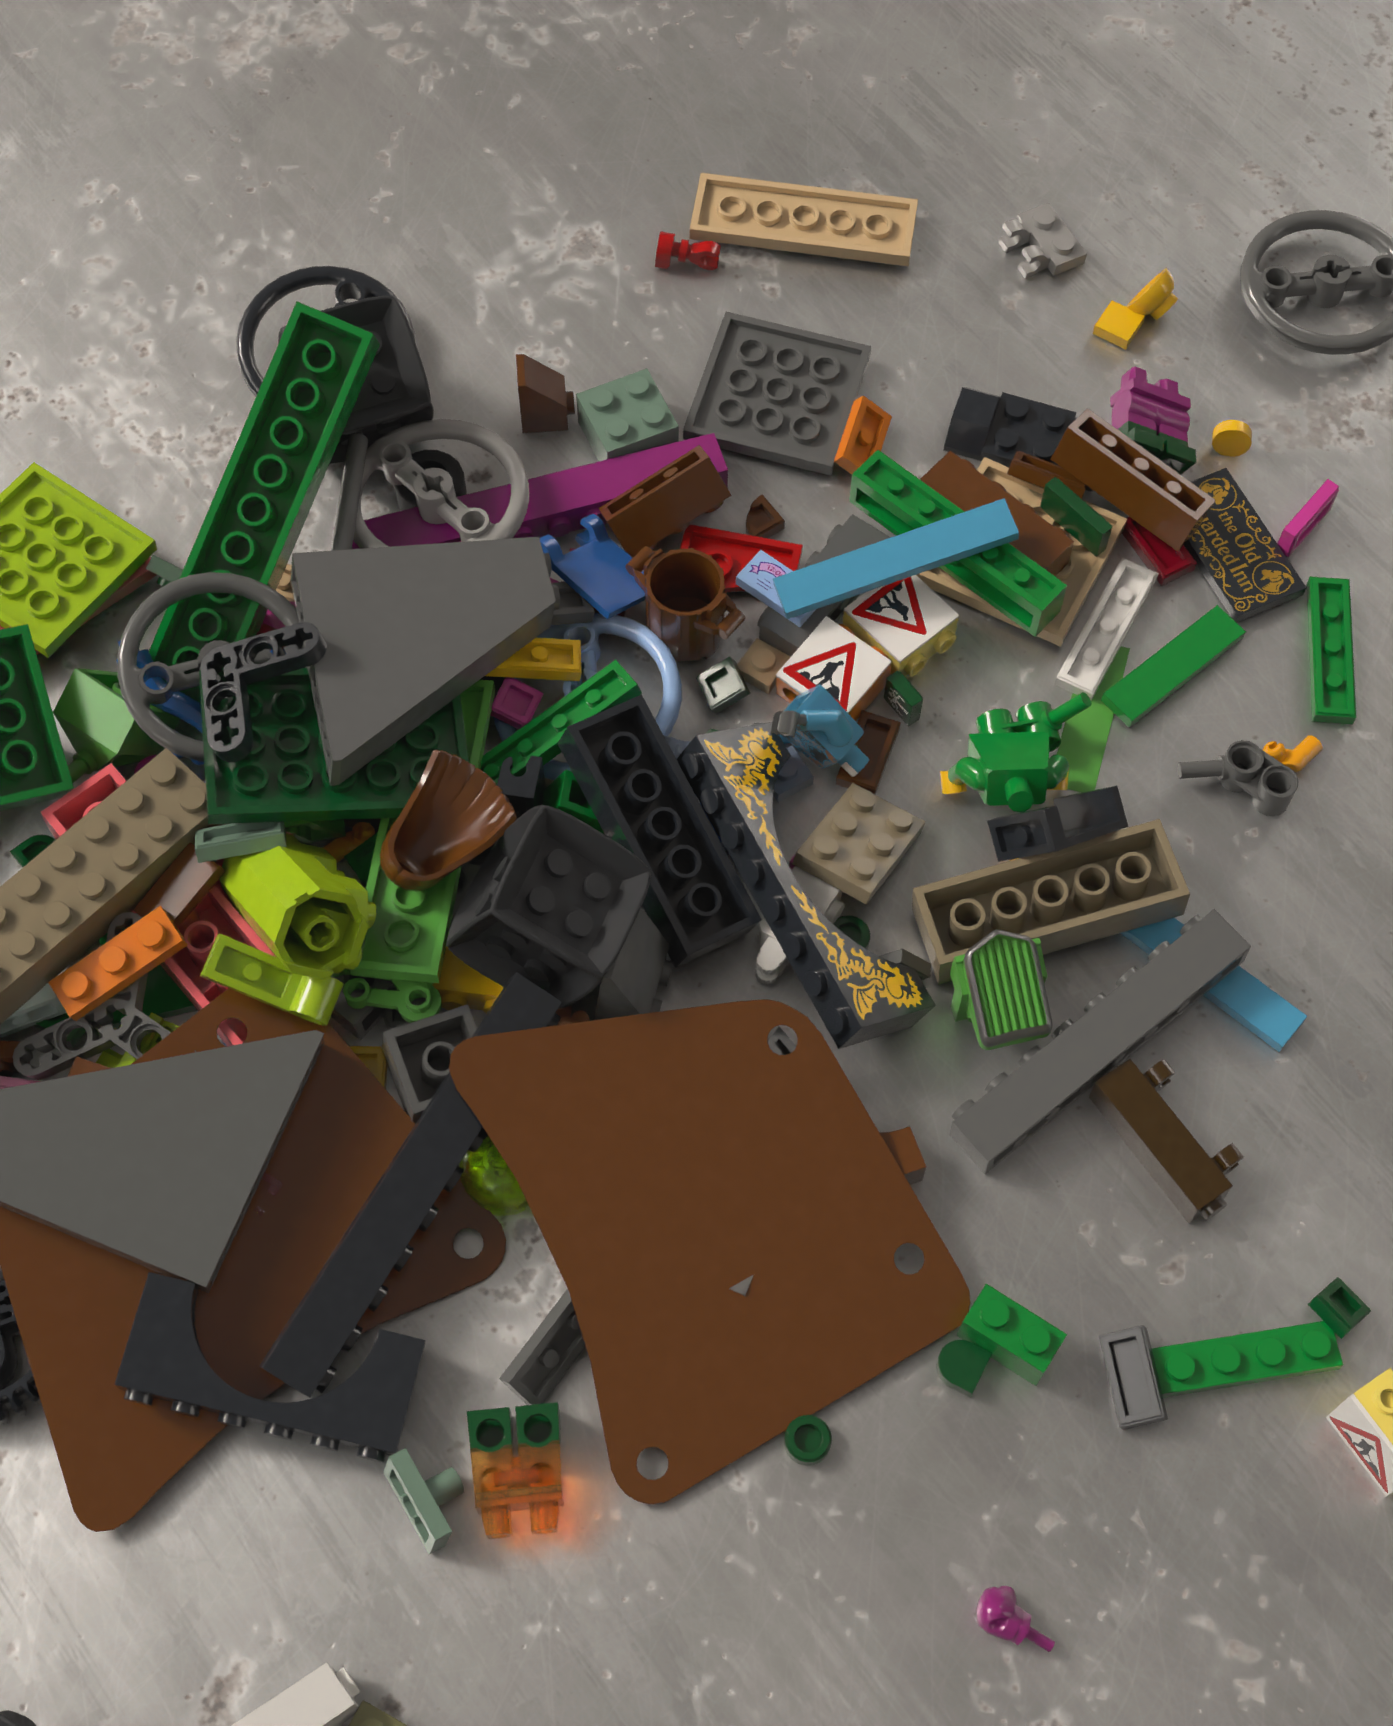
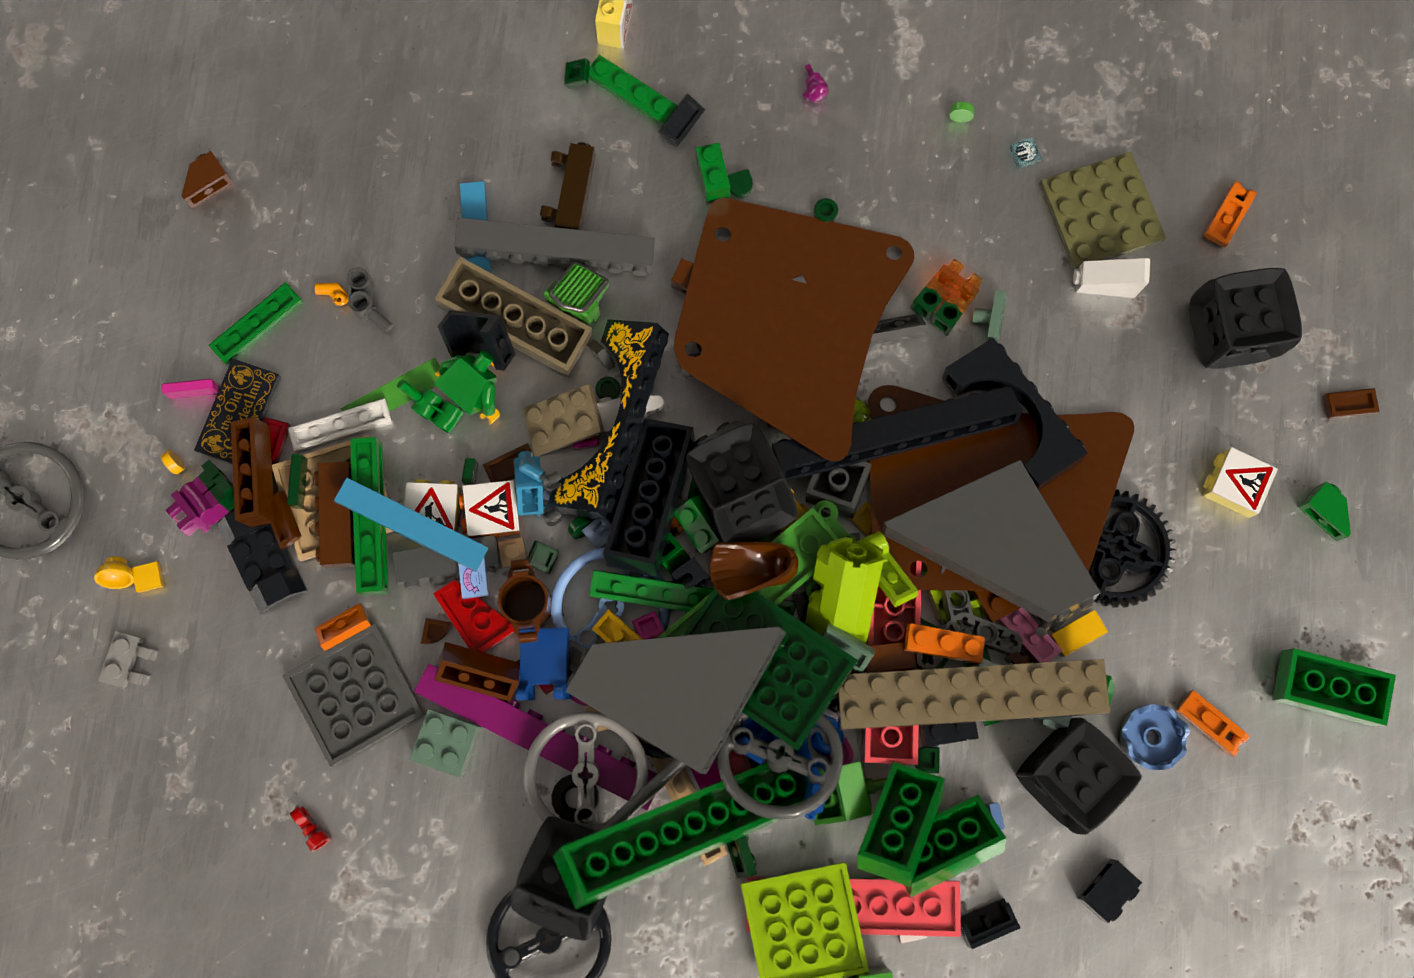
camera: 140 degrees left, 15 degrees up
black beam [200,622,327,763] -> none
reddish brown slope [516,354,575,433] -> none
tan plate [689,173,918,266] -> none
green tile [1101,605,1246,728] -> none

